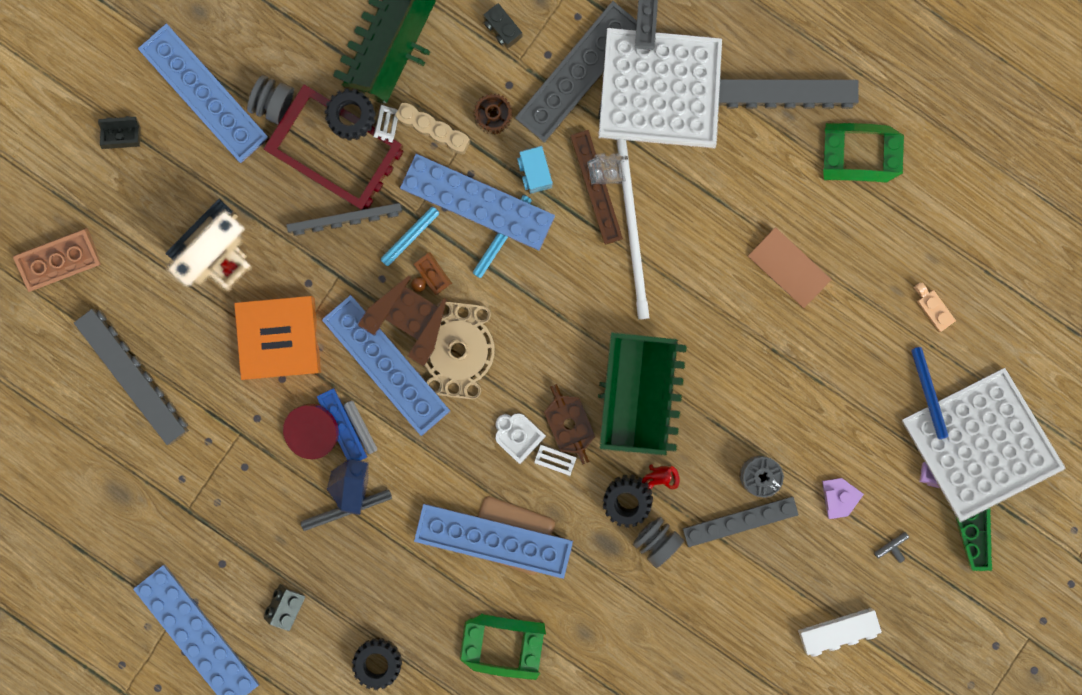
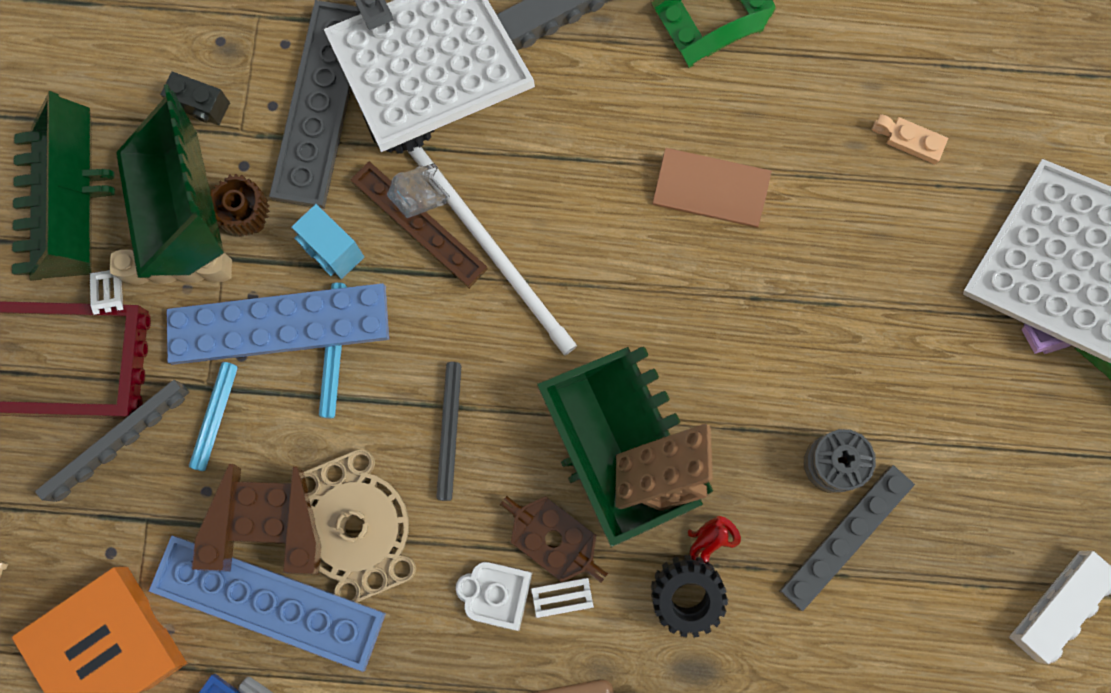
camera: 30 degrees left, 10 degrees down
black tyre [325,89,375,141] -> none
dark orange plate [411,253,452,295] -> none
dark grey wheel [632,517,684,568] -> none
lavender plate [822,478,864,519] -> none
dark grey piece [874,532,909,563] -> none
blue axle [911,347,948,439] -> none
none -> dark green piece [116,84,224,278]
none -> dark grey axle [436,362,462,501]
none -> medium nougat bracket [616,423,713,511]

